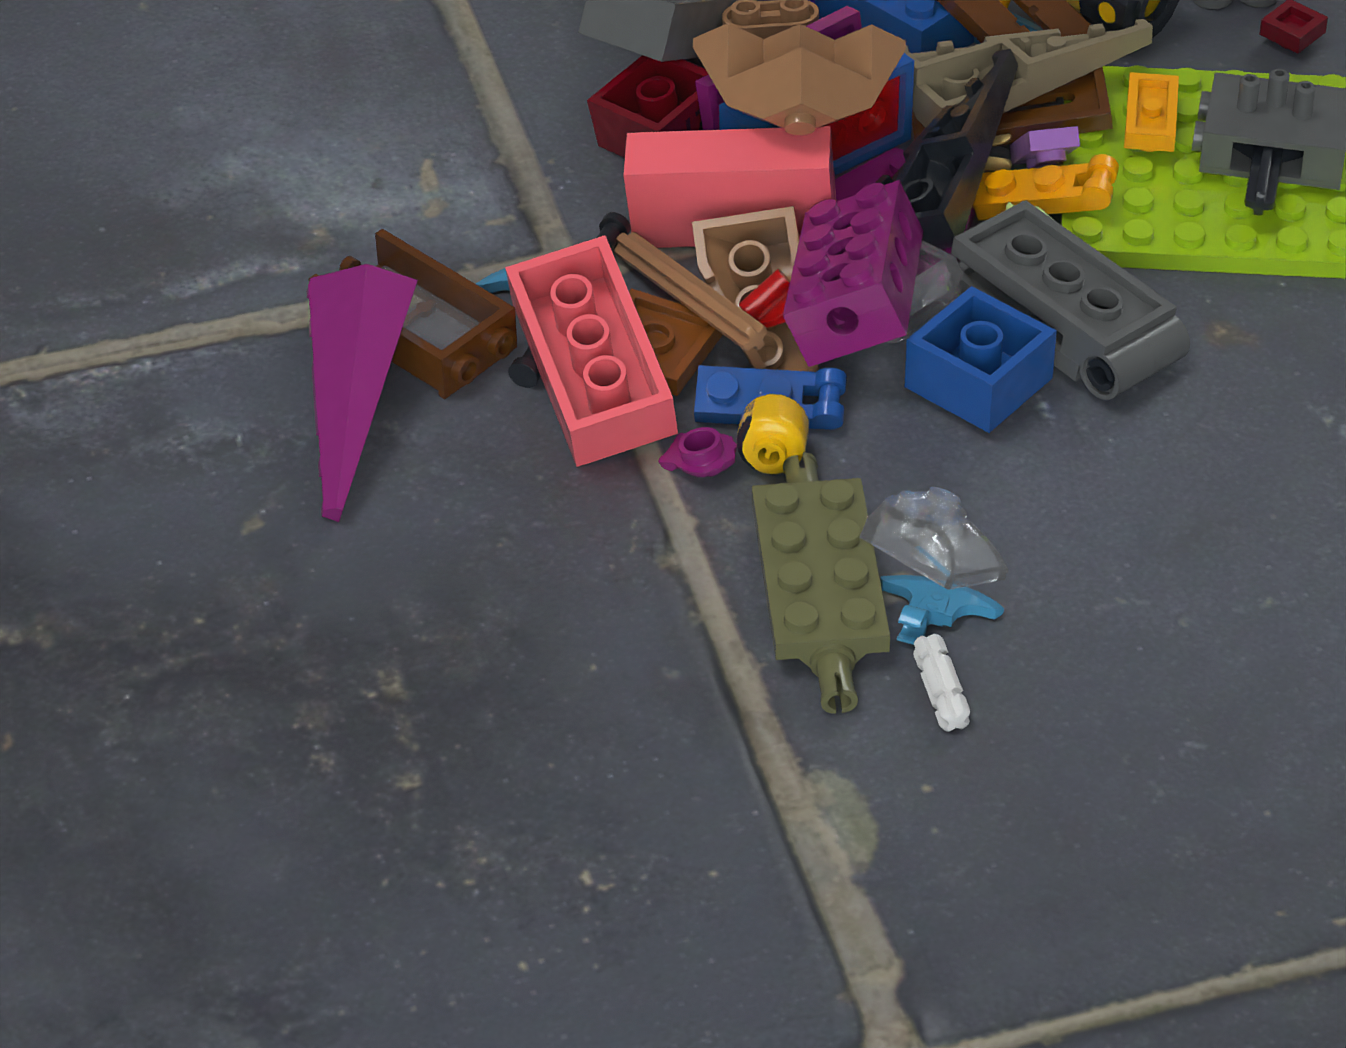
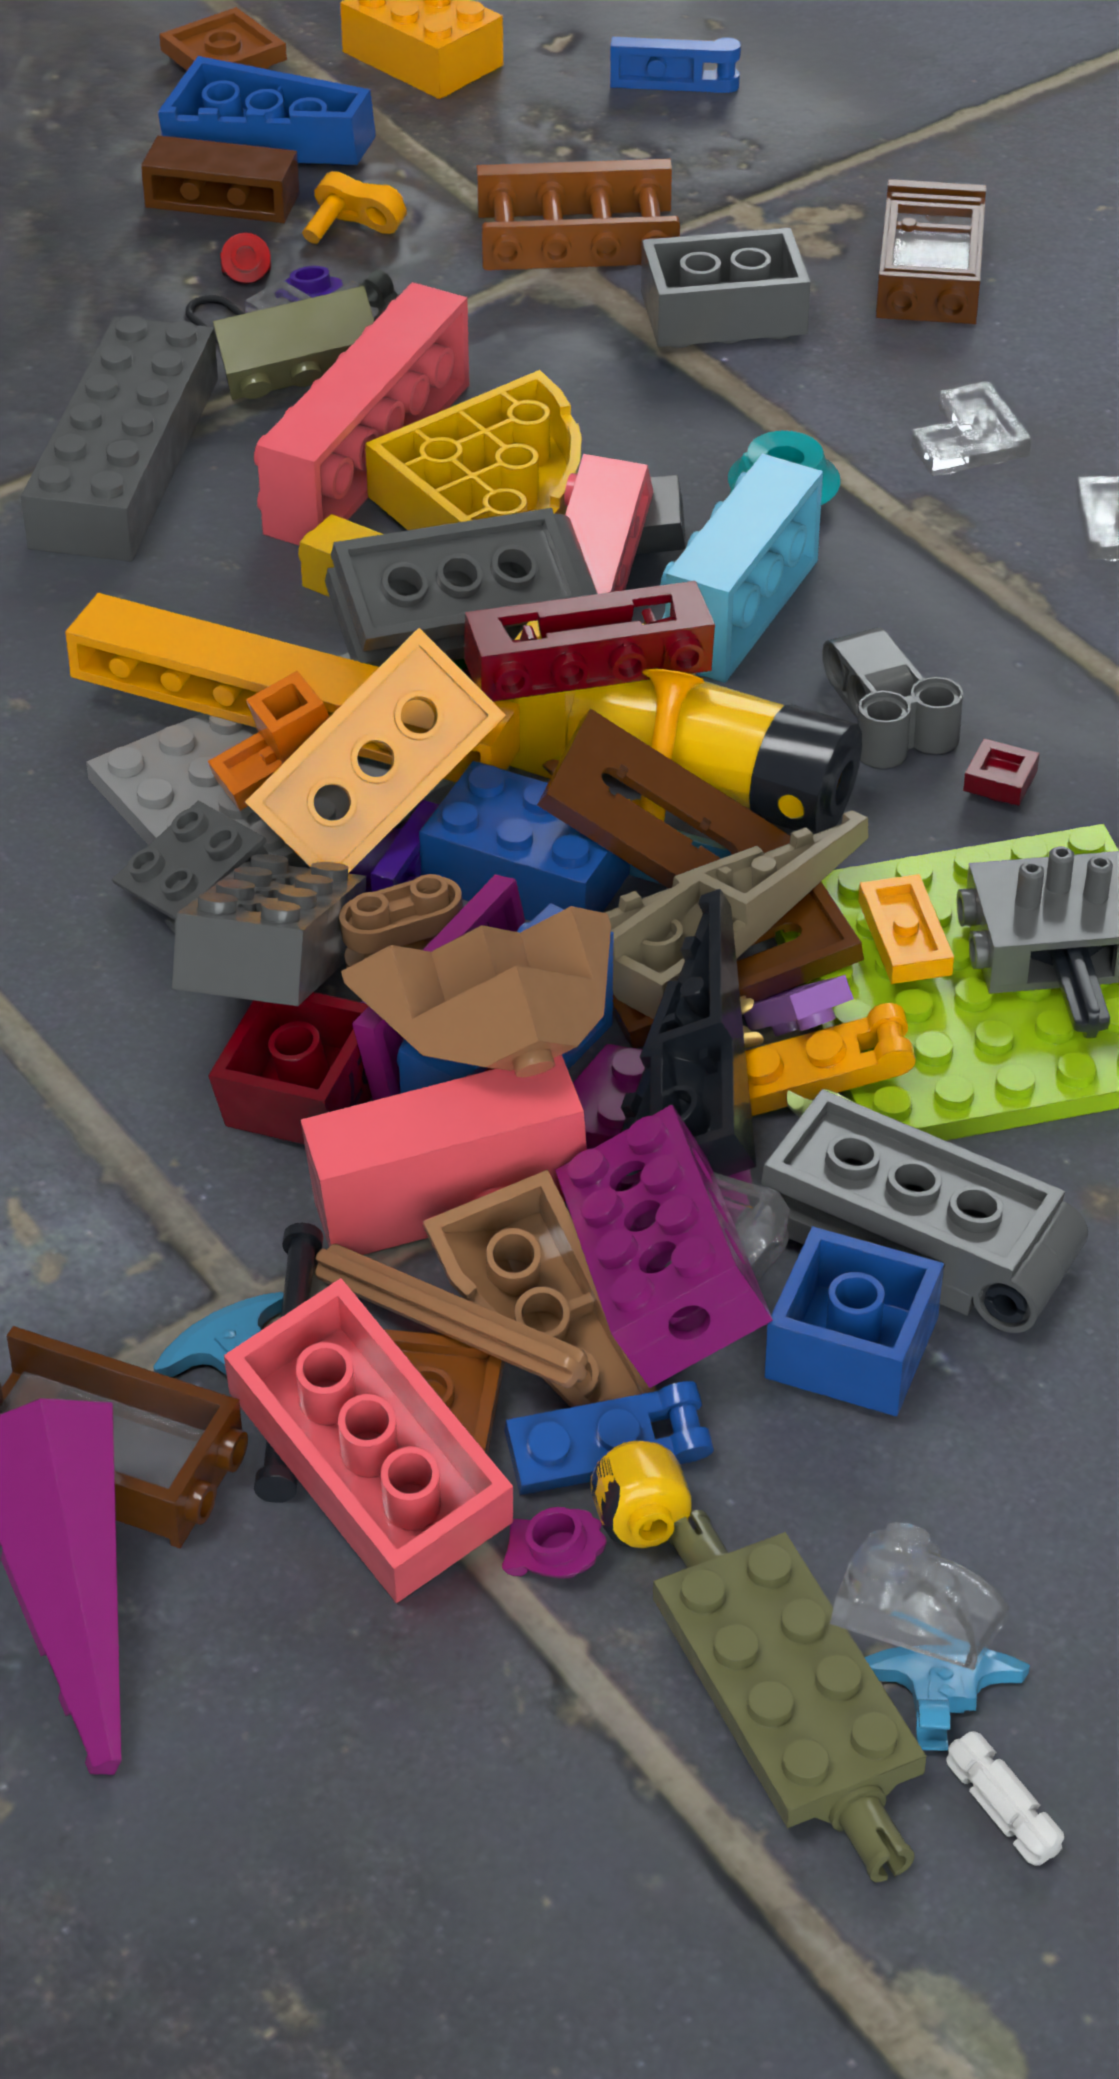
camera: 20 degrees left, 0 degrees up
red plate [739,269,790,328] -> none

